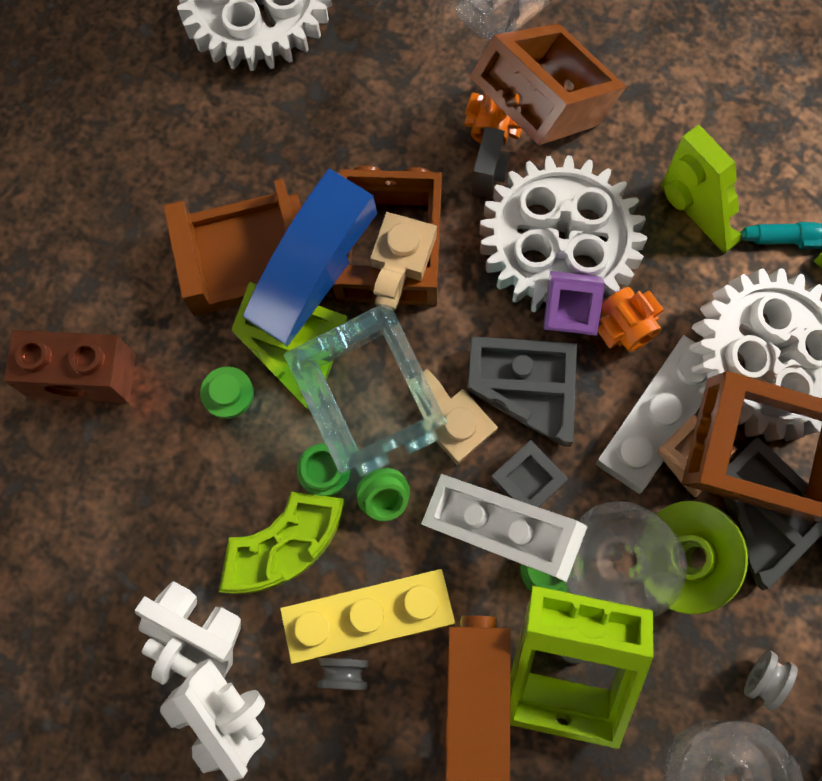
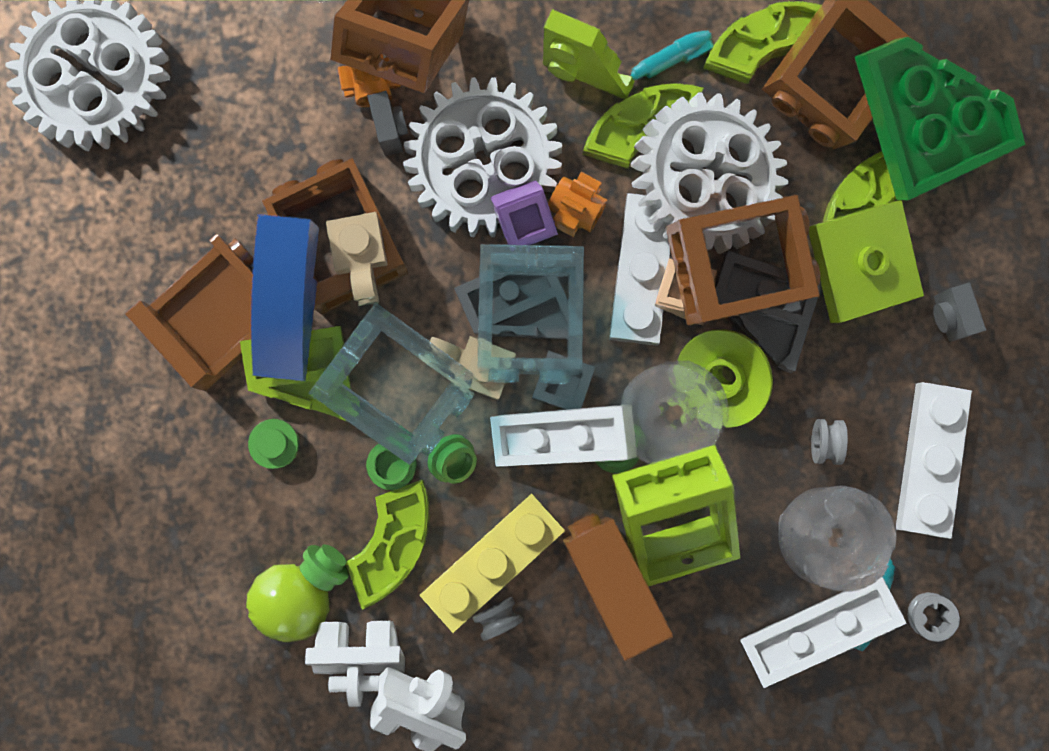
camera: 30 degrees left, 10 degrees up
copper brick [4,330,136,403] -> none
none -> lime hair [246,564,330,642]
none -> bright green plate [300,544,349,591]
none -> clear light blue window [477,244,584,384]
none -> lime tile [582,84,703,169]

